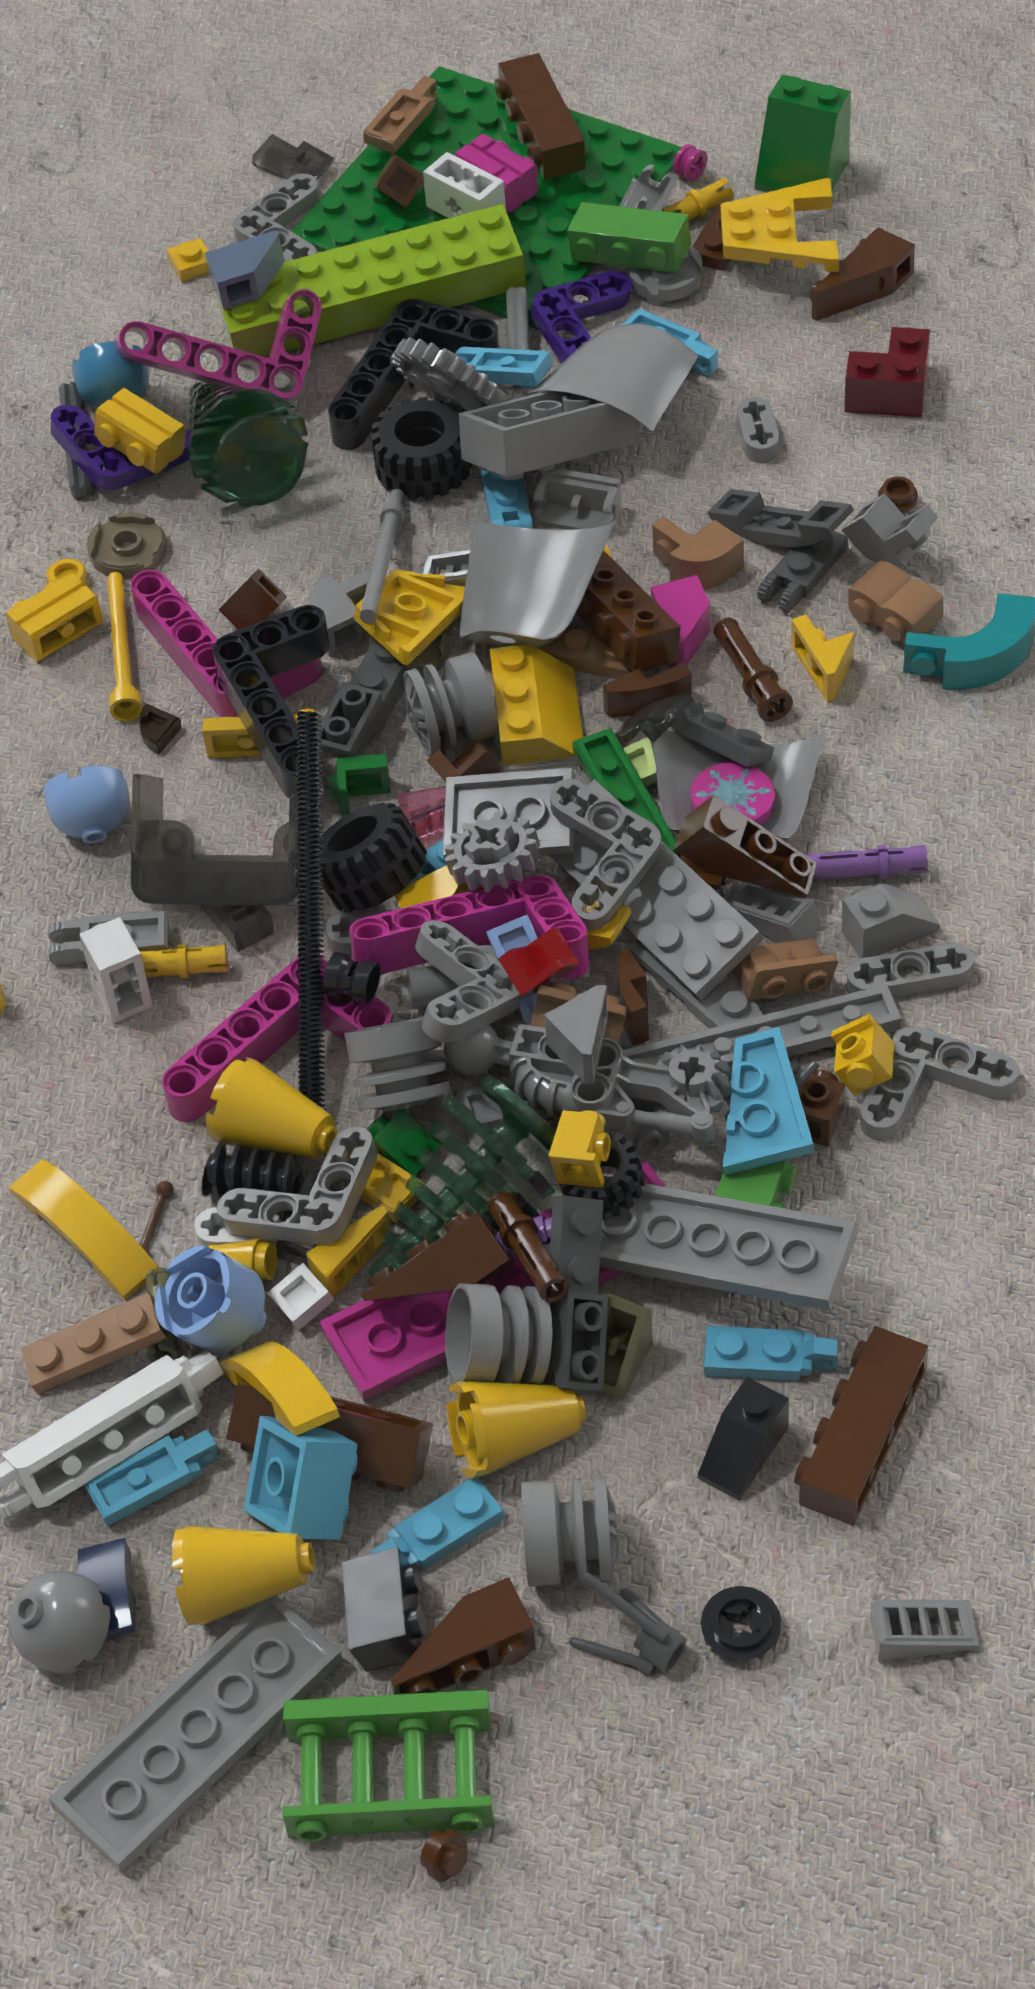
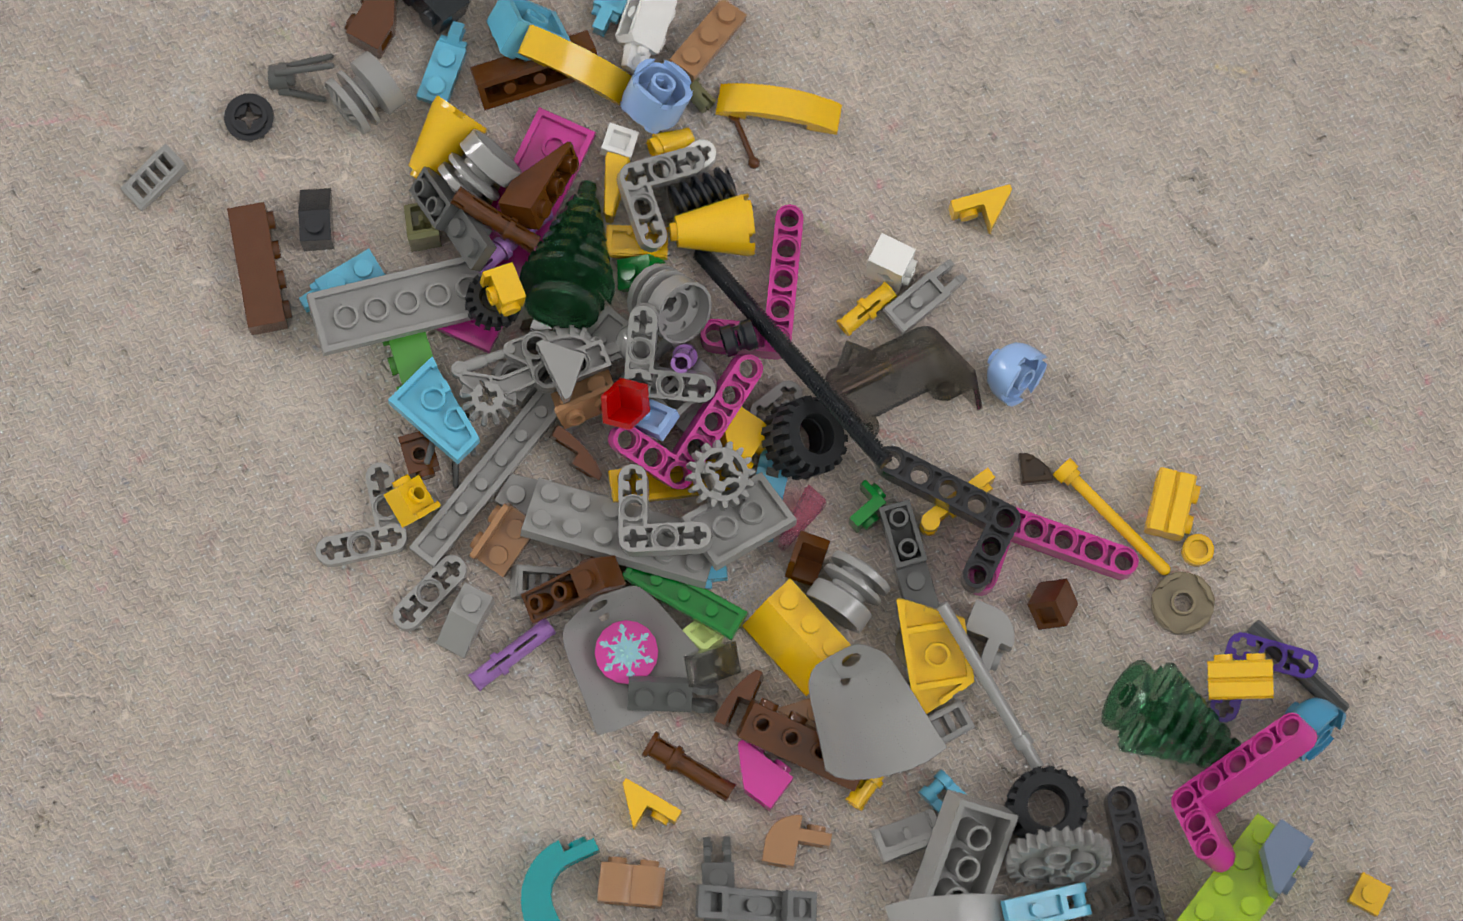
camera: 135 degrees right, 25 degrees up
none -> medium lavender pin [671,343,698,373]

